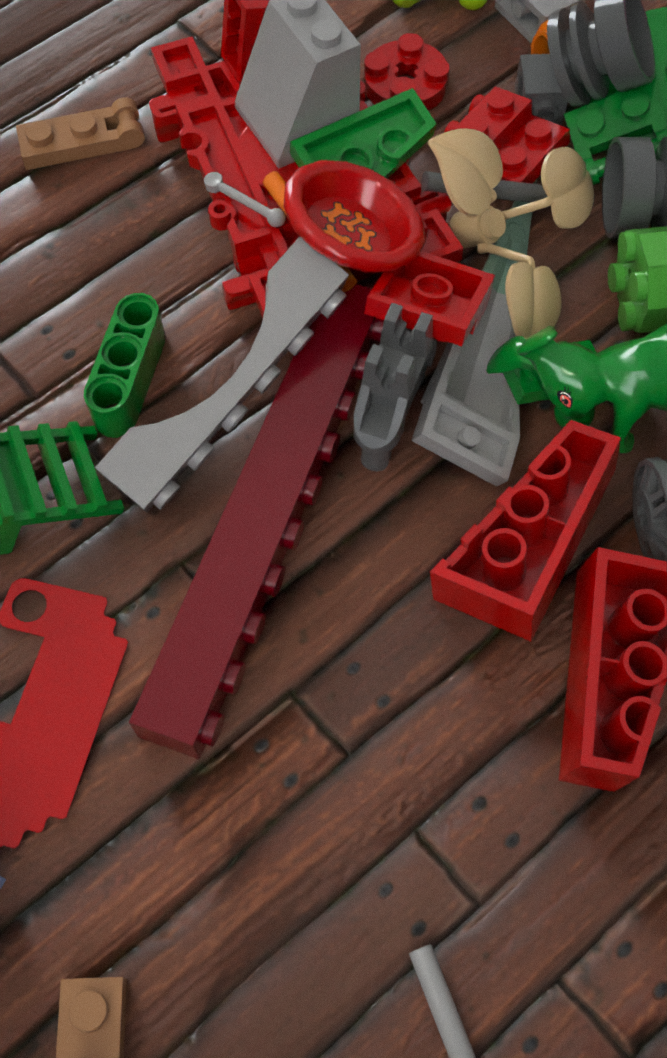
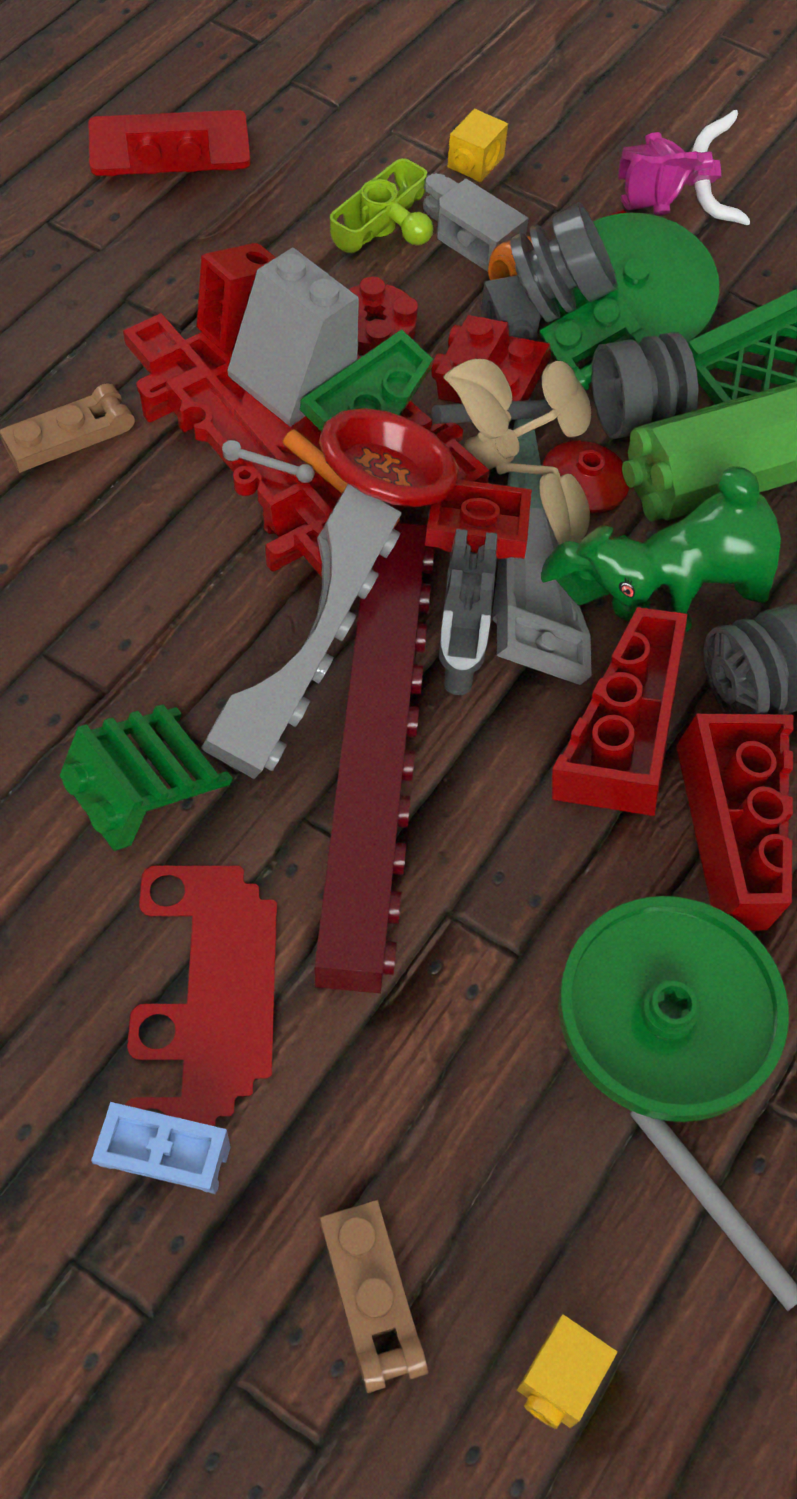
camera: 20 degrees left, 5 degrees down
green beam [83,293,166,438] -> none
none -> red dish [541,441,630,513]
none -> green dish [558,896,789,1122]

